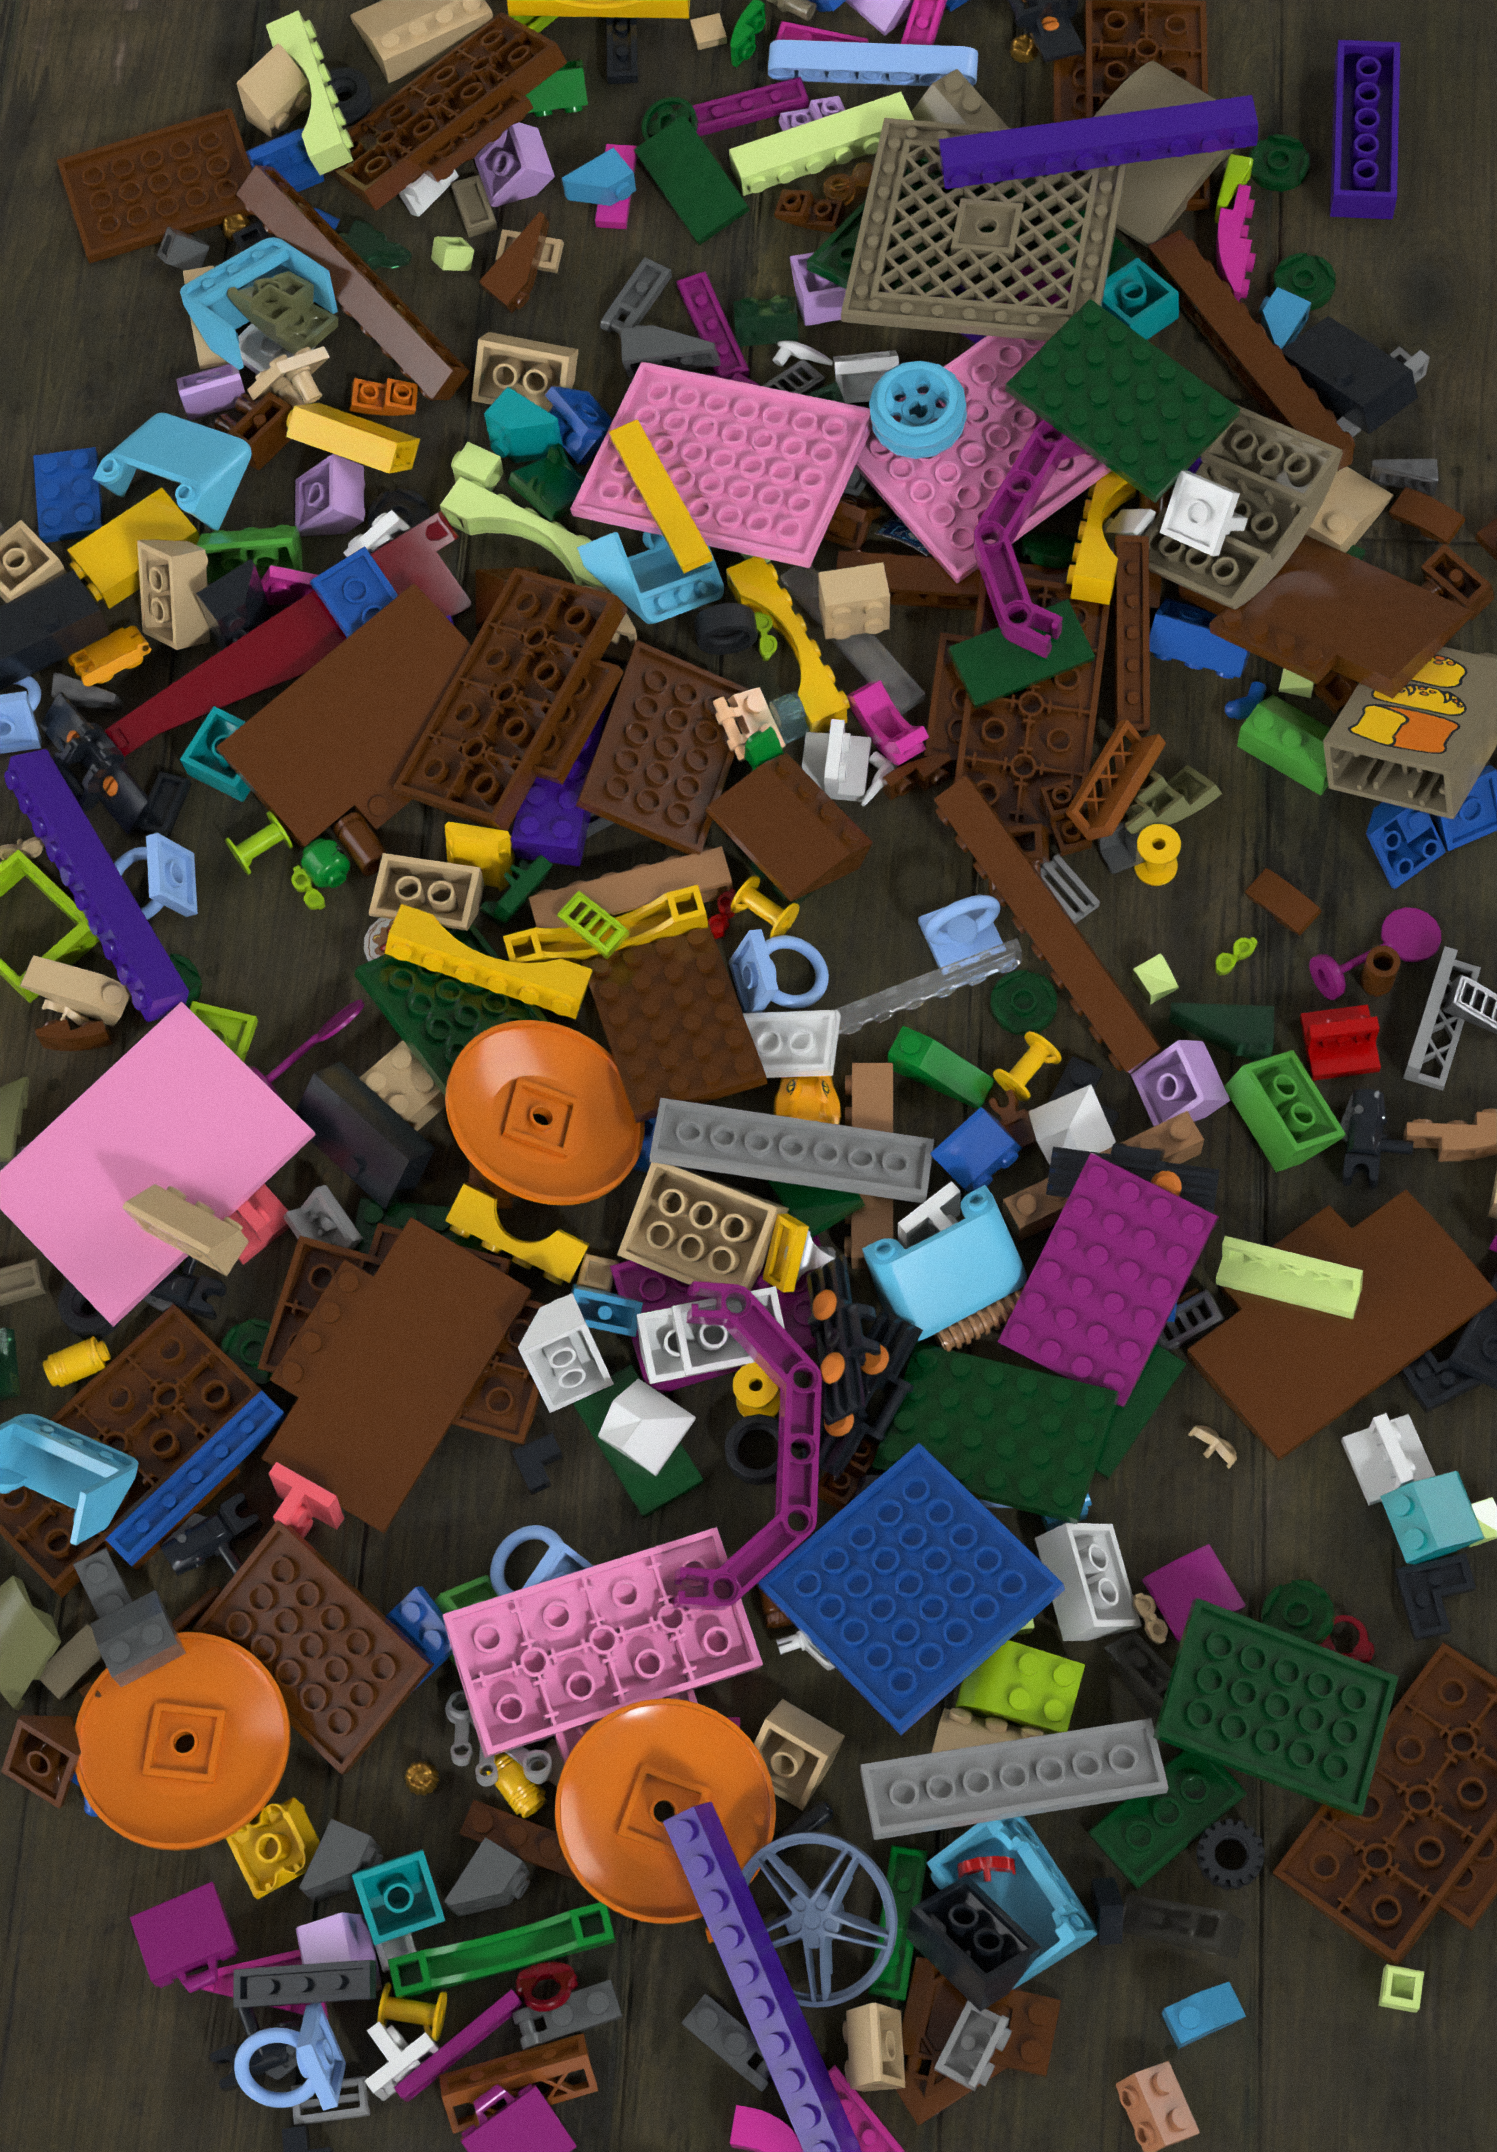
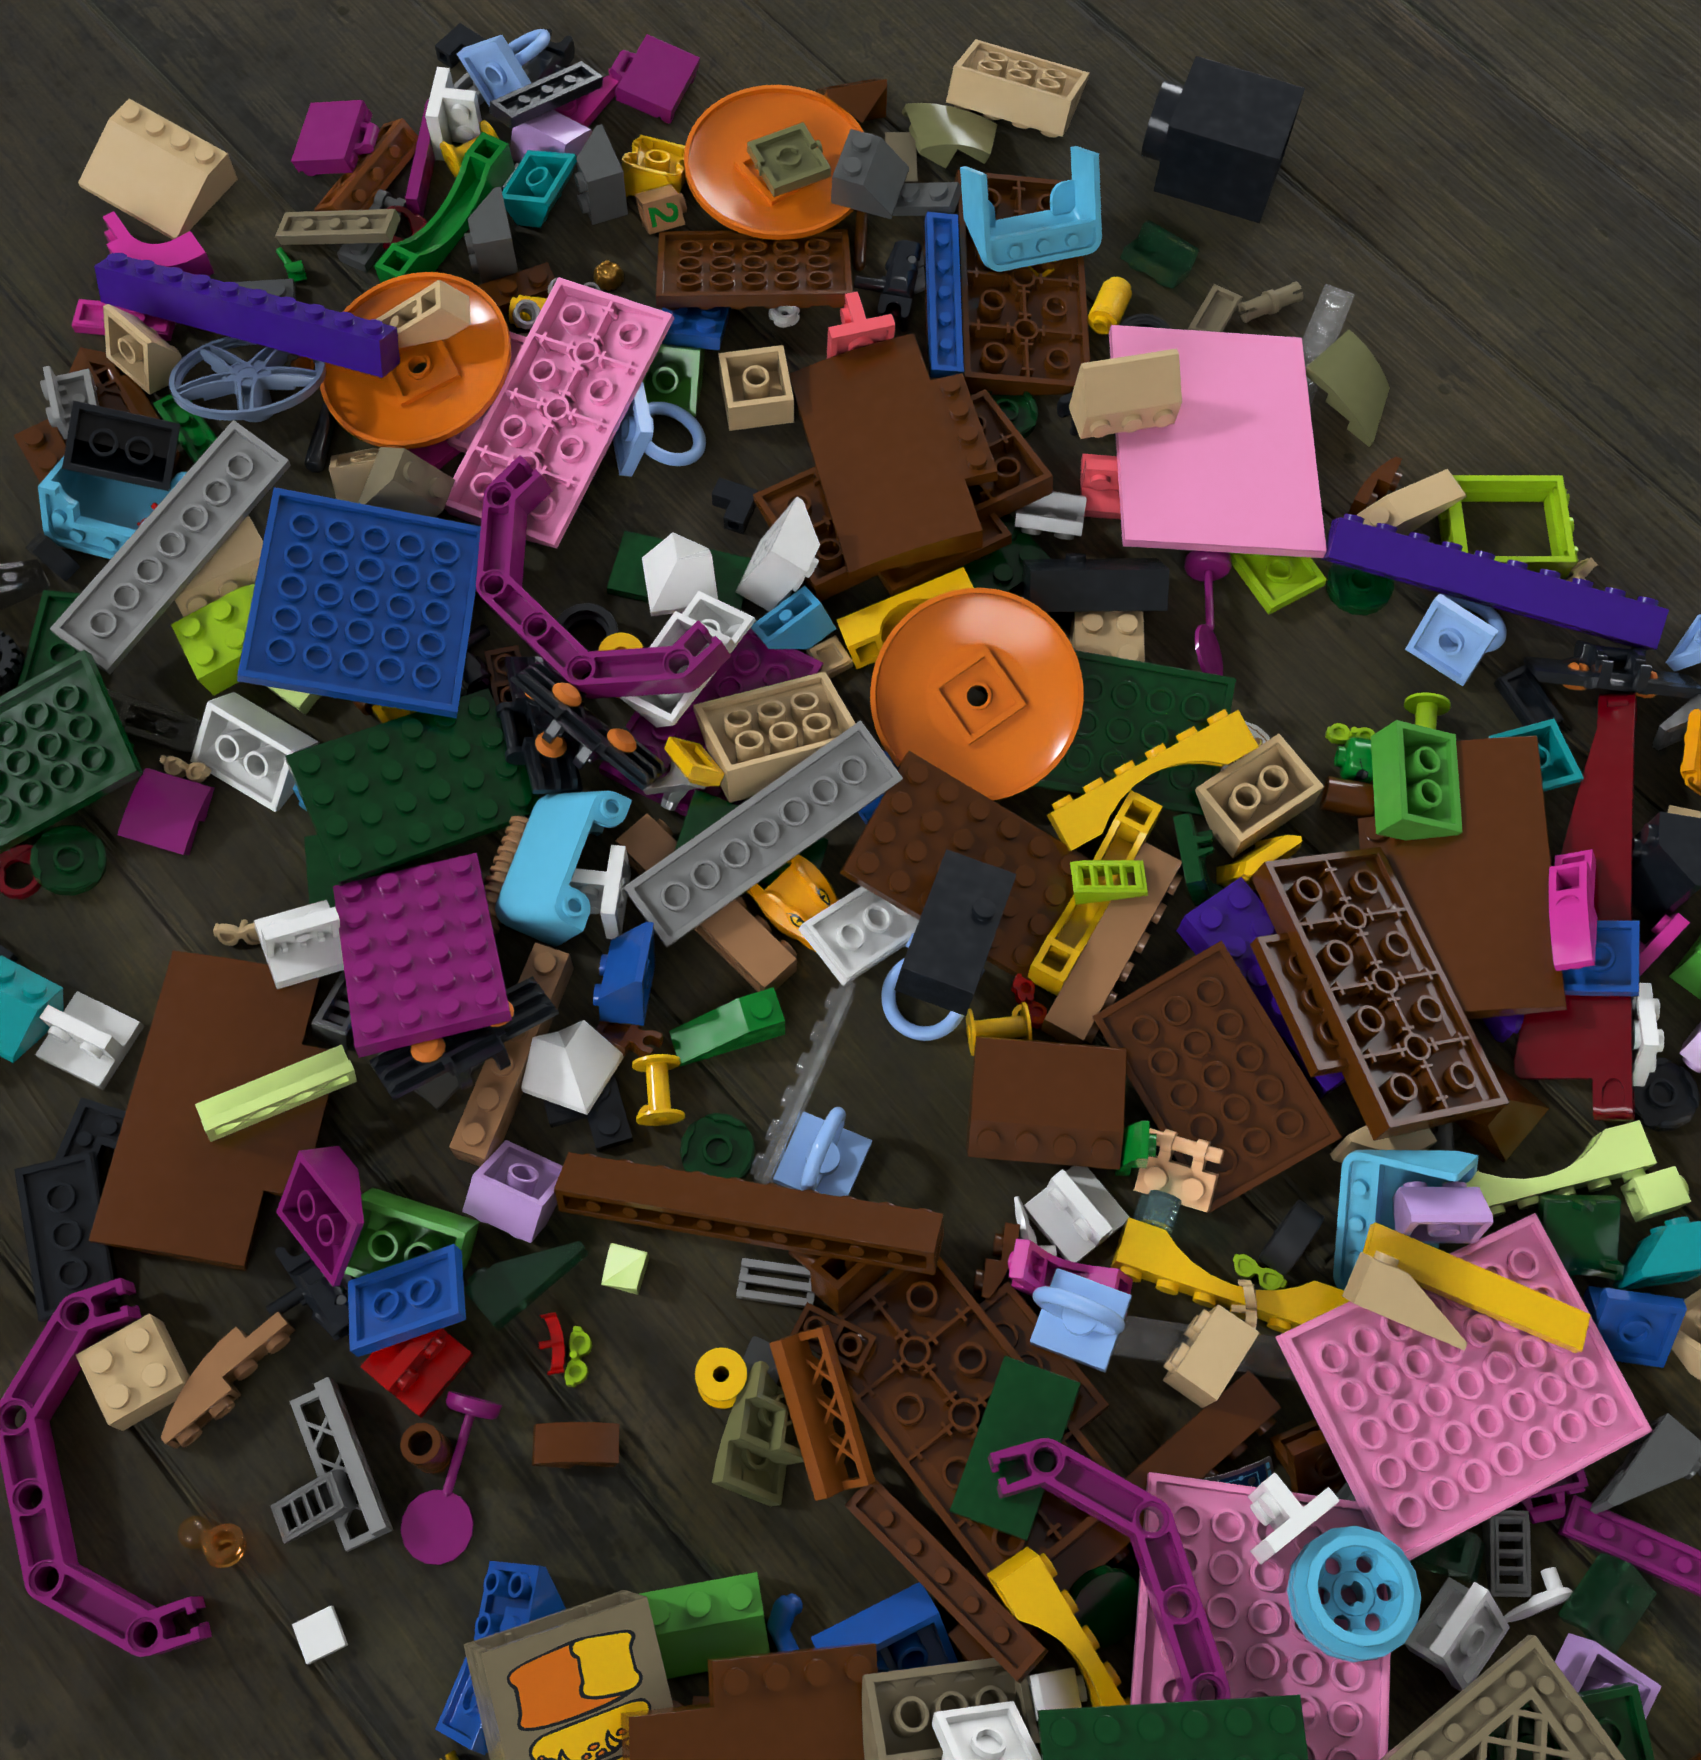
camera: 125 degrees right, 0 degrees up
none -> white bracket [254,900,344,989]
none -> dark tan plate [275,209,401,245]
none -> green hand [276,247,307,282]
none -> magenta slope [276,1146,364,1287]
none -> blue plate [348,1244,466,1357]
none -> dark tan slope [358,447,455,518]
none -> tan slope [376,279,471,348]
none -> red piece [539,1312,566,1375]
none -> medium nougat brick [635,184,687,235]
none -> tan brick [718,345,794,431]
none -> olive plate [747,122,831,197]
none -> black brick [894,849,1017,1016]
none -> light blue tile [1030,1268,1132,1373]
none -> tan piece [1231,1279,1257,1330]
none -> white bracket [1248,1473,1340,1565]
none -> tan slope [1342,1250,1467,1351]
none -> bright green slope [1371,720,1463,841]
none -> lavender slope [1392,1181,1494,1243]
none -> dark pink slope [1549,849,1598,971]

